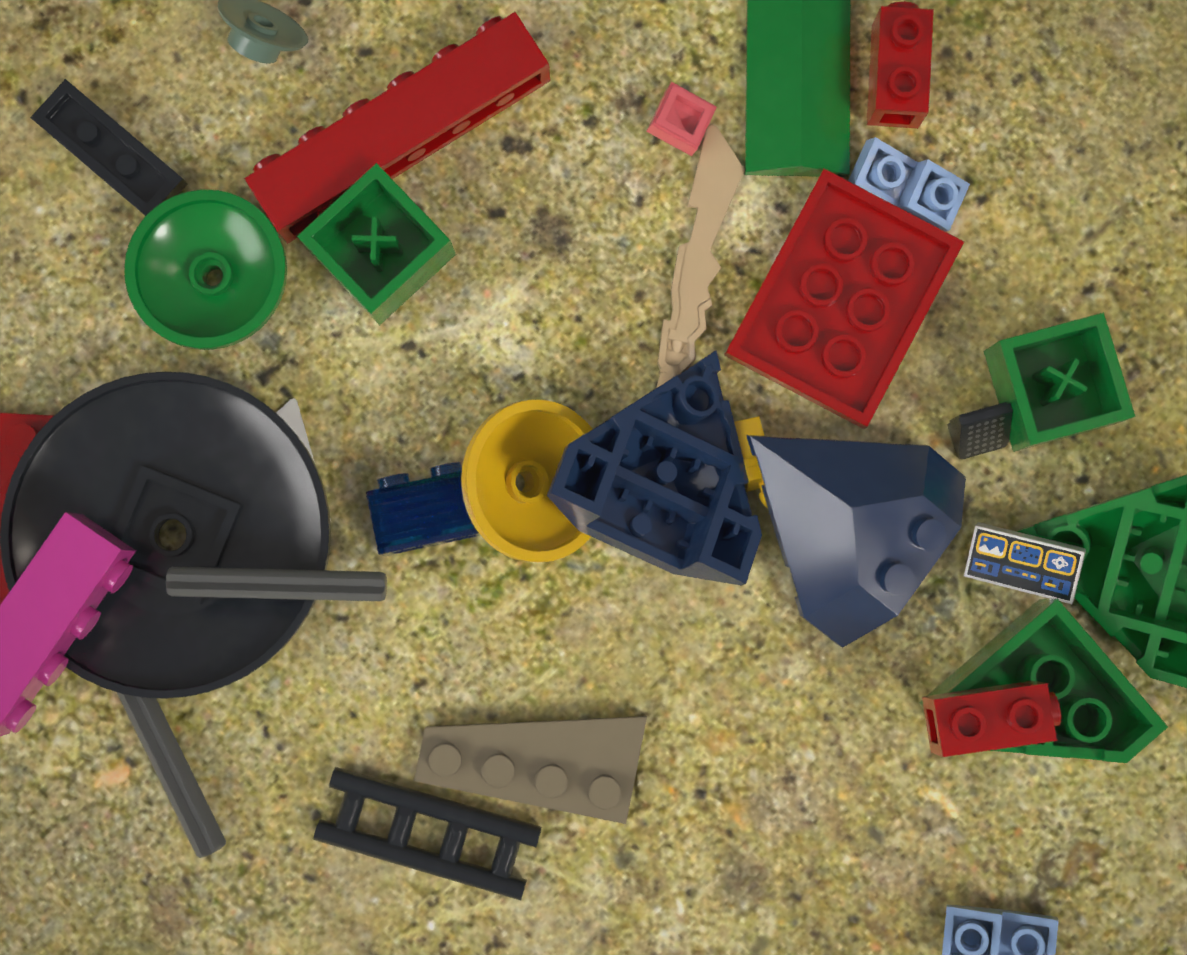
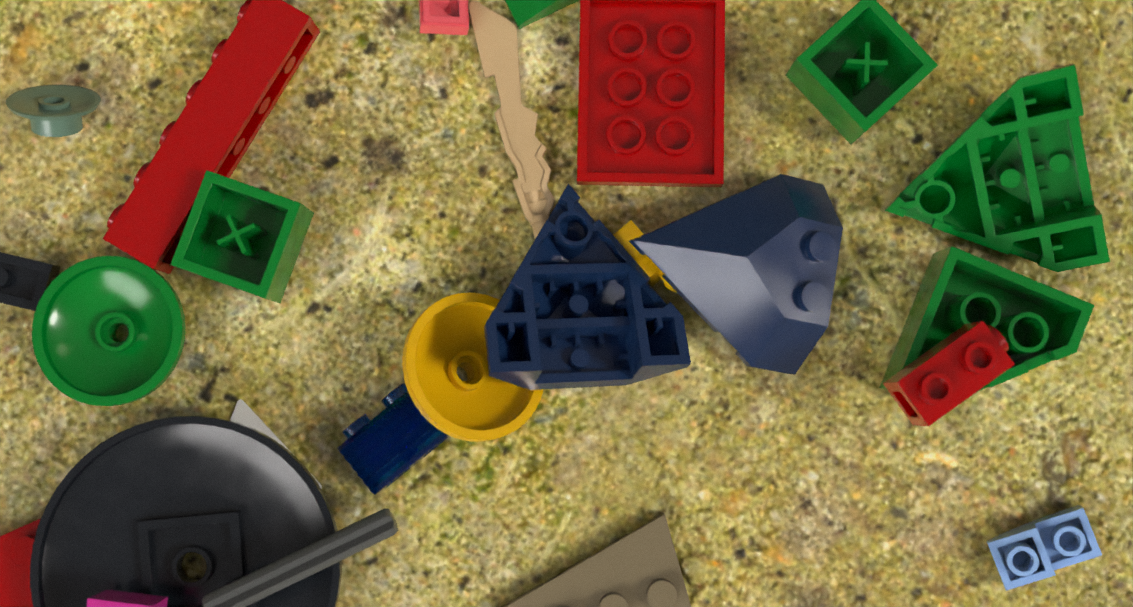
camera: 25 degrees left, 0 degrees up
black slope [947,402,1013,459] -> none
tile [964,522,1086,604] -> none

